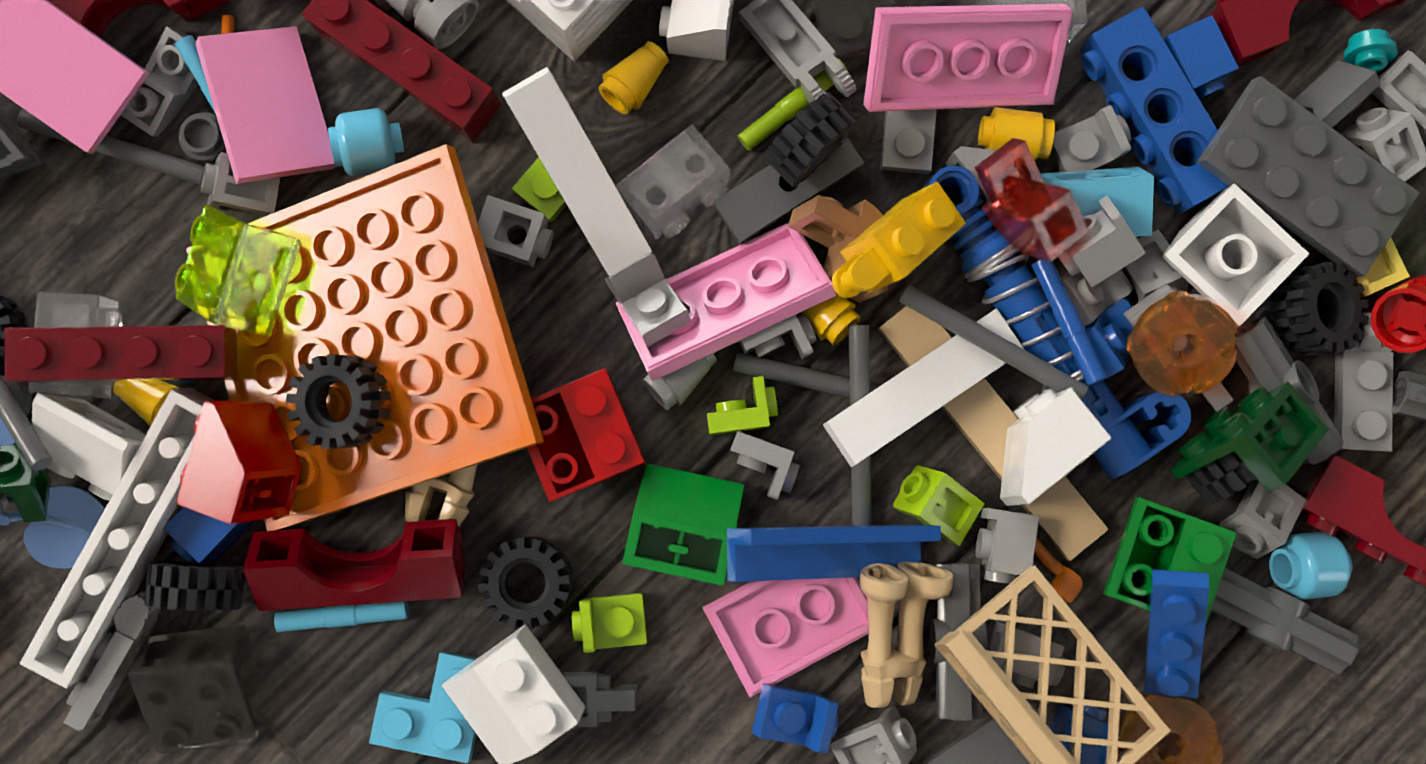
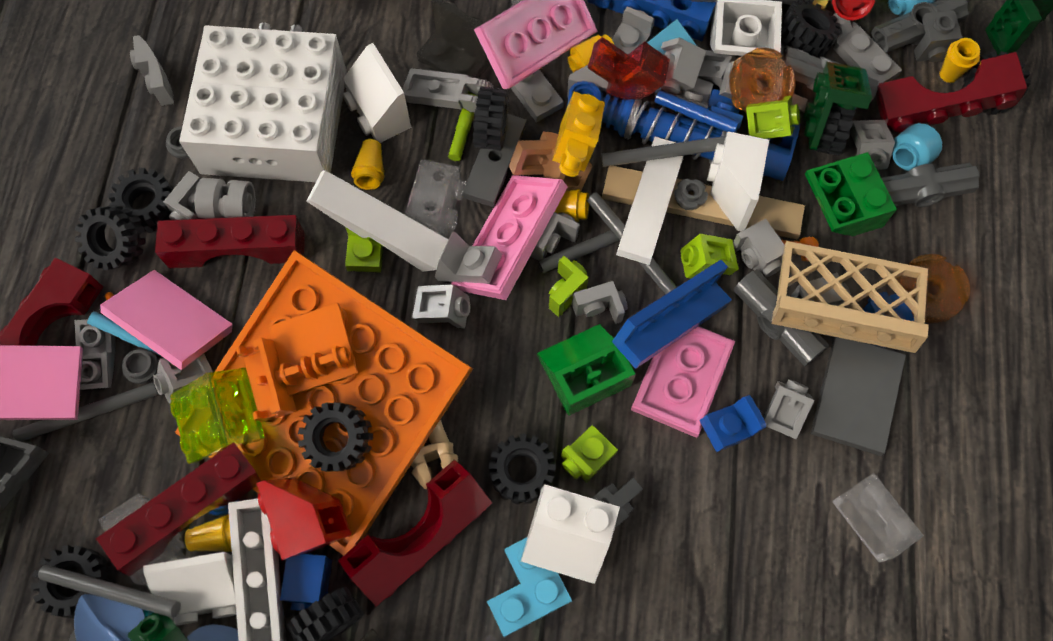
camera: 40 degrees left, 15 degrees down
medium azure piece [274,601,409,632] -> none
medium azure head [328,108,404,176] -> none
light grey brick [478,195,554,267] -> none
red slope [527,368,647,502] -> none
light grey cone [642,353,717,410] -> none
tan piece [860,562,953,708] -> none
blue plate [1144,570,1209,698] -> none
none -> orange hinge [236,338,296,422]
none -> orange hinge [270,303,358,396]
none -> light grey bracket [412,284,470,328]
none -> dark grey plate [674,178,708,210]
none -> lime bracket [746,96,800,139]

